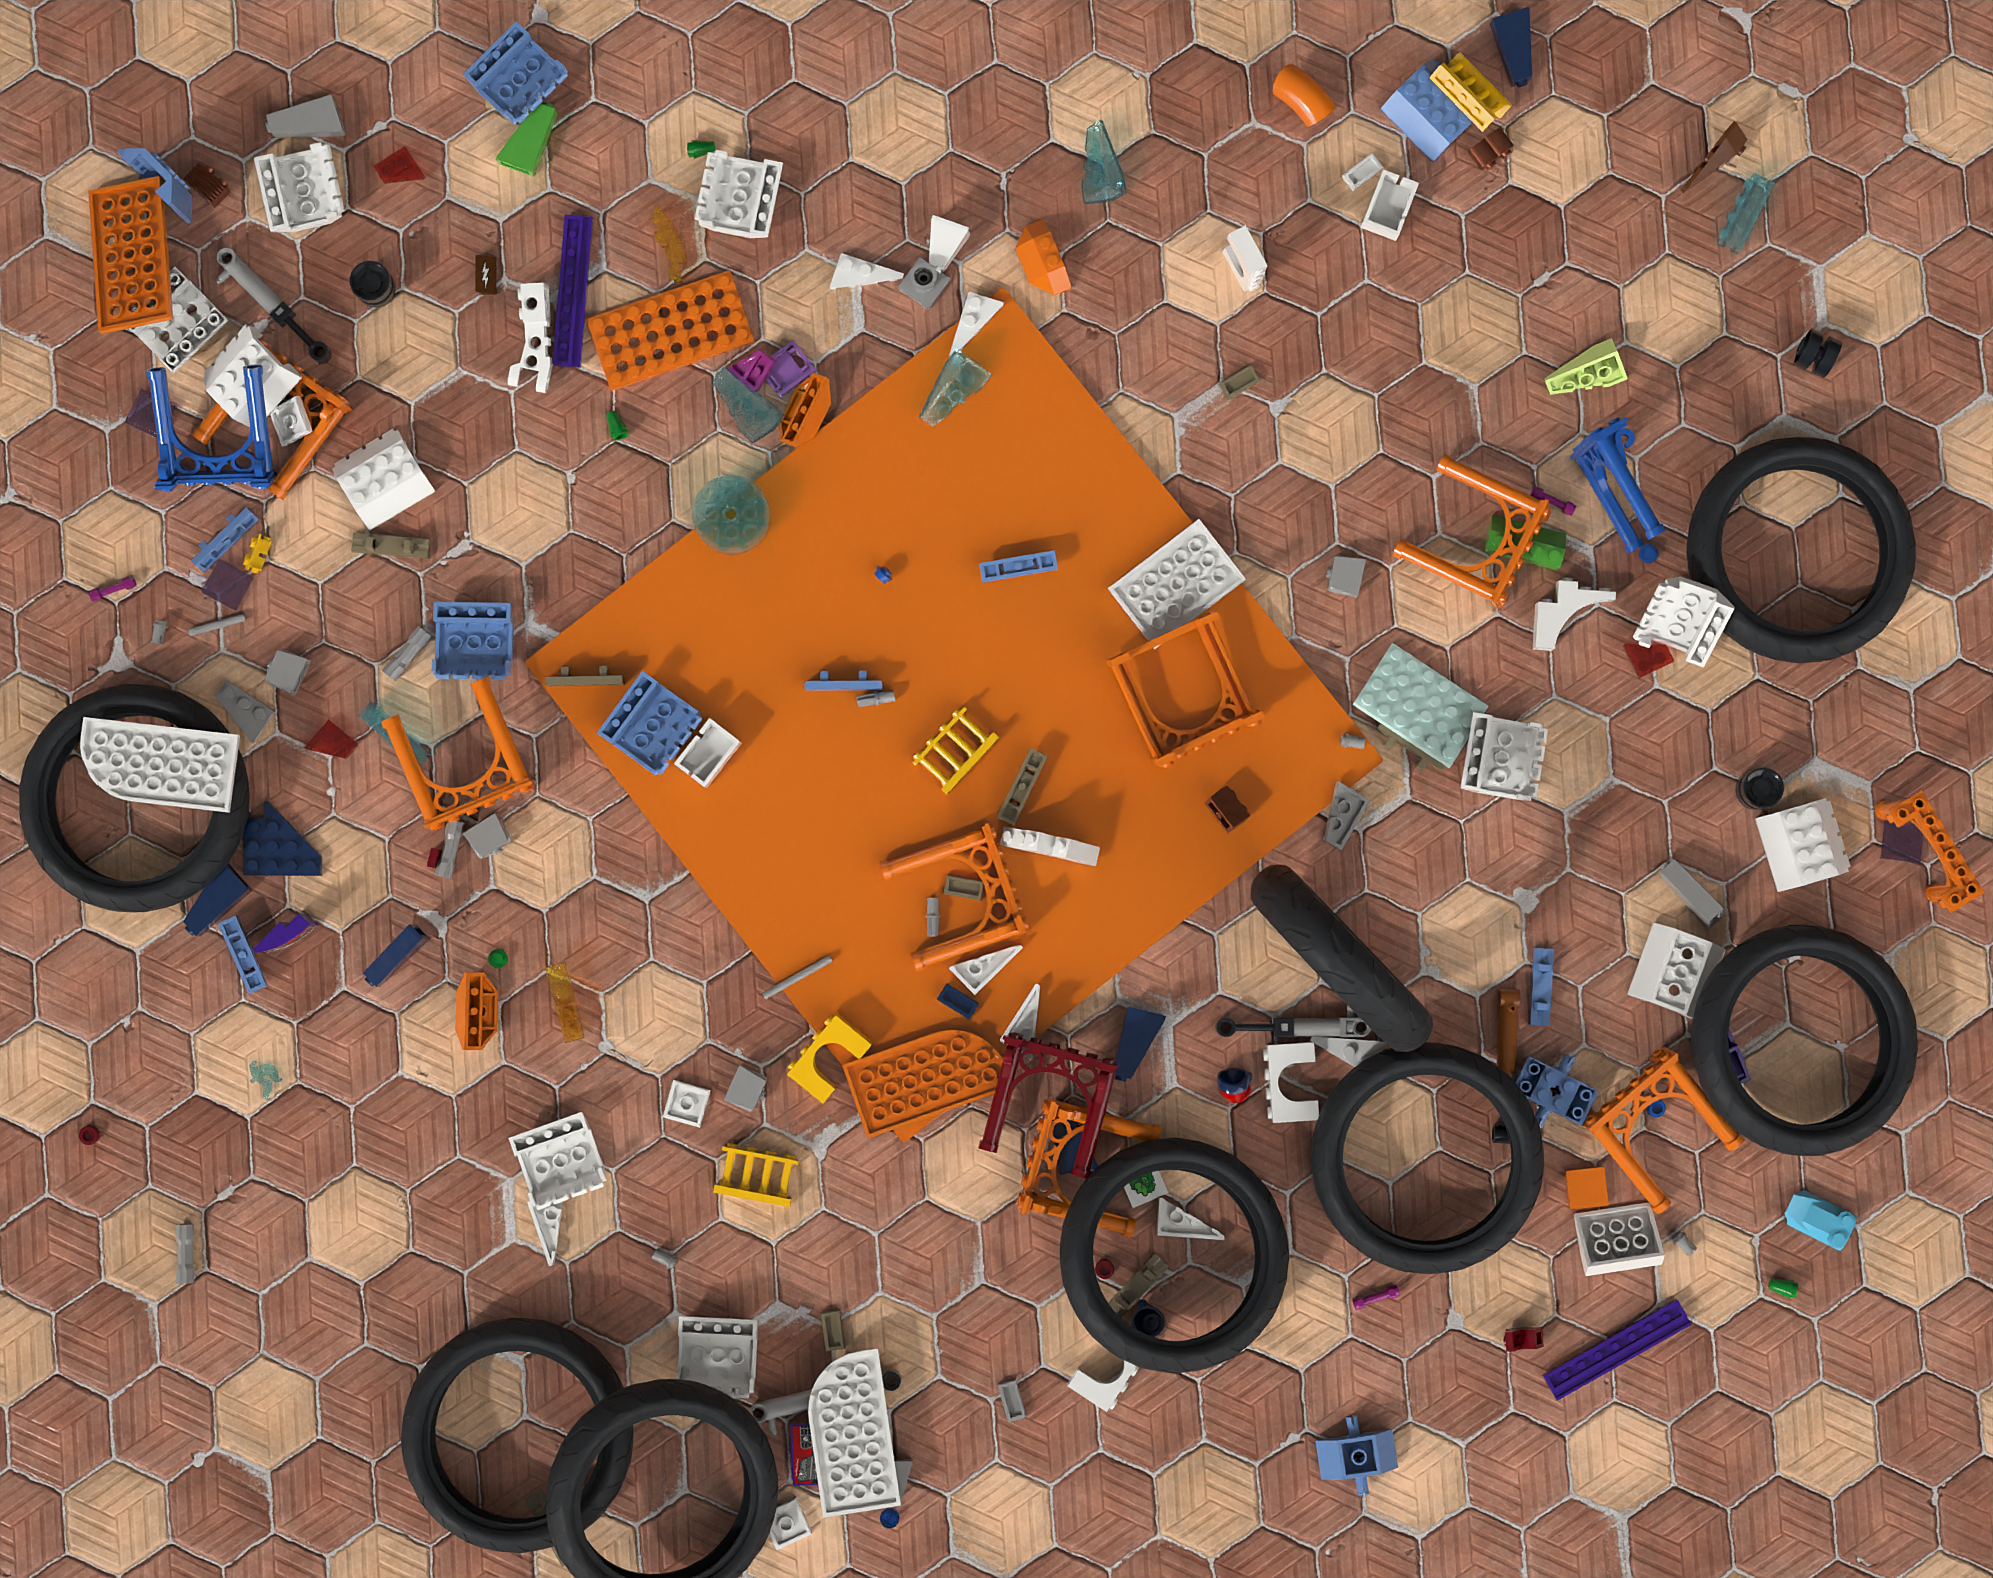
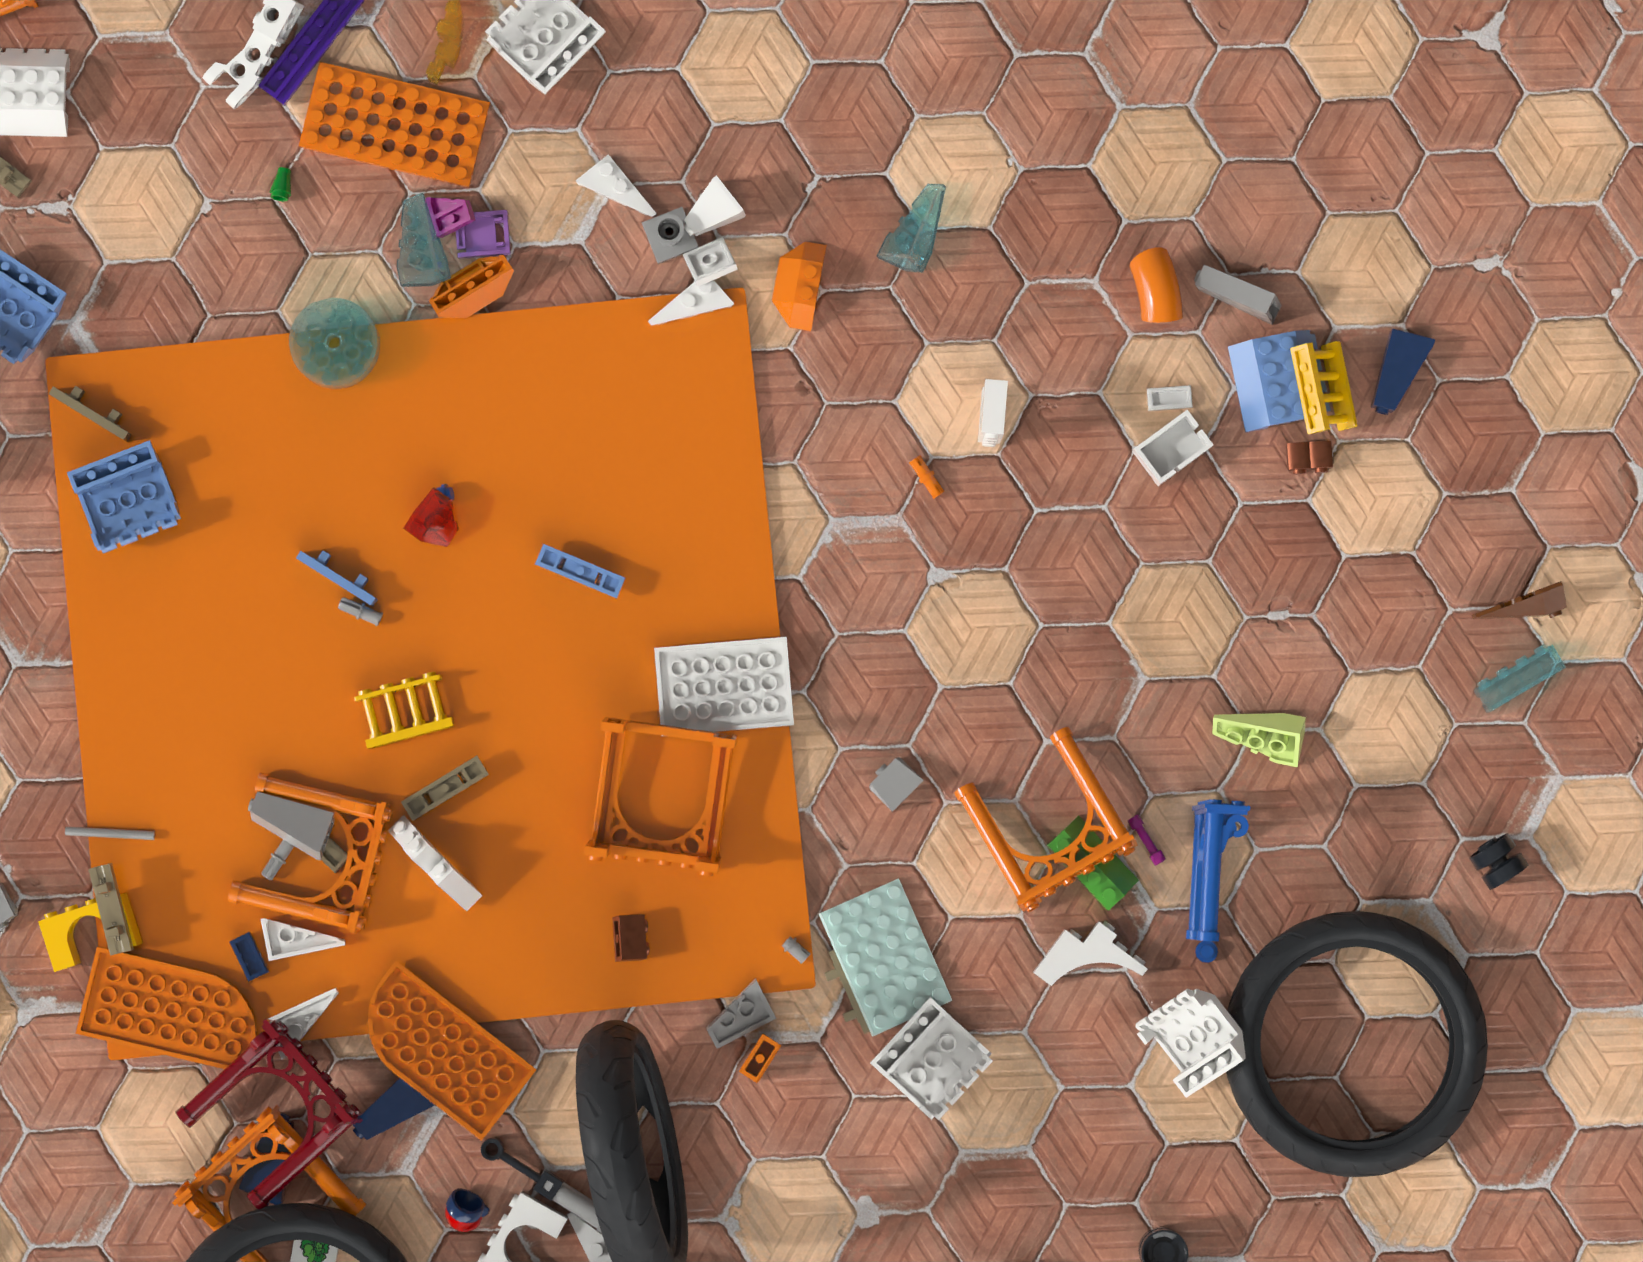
camera: 30 degrees right, 0 degrees up
white piece [674,718,742,789] -> none
clear light blue wedge [919,348,992,426] -> none
dark tan tile [1218,365,1261,400] -> none
clear red wing [1623,643,1675,678] -> none
none -> dark tan hinge [89,863,134,956]
none -> light grey slope [248,792,335,861]
none -> orange plate [367,961,537,1141]
none -> clear red slope [403,487,459,547]
none -> white tile [683,237,738,287]
none -> orange brick [739,1033,781,1083]
none -> orange pin [909,455,945,499]
none -> light grey slope [1194,265,1282,325]

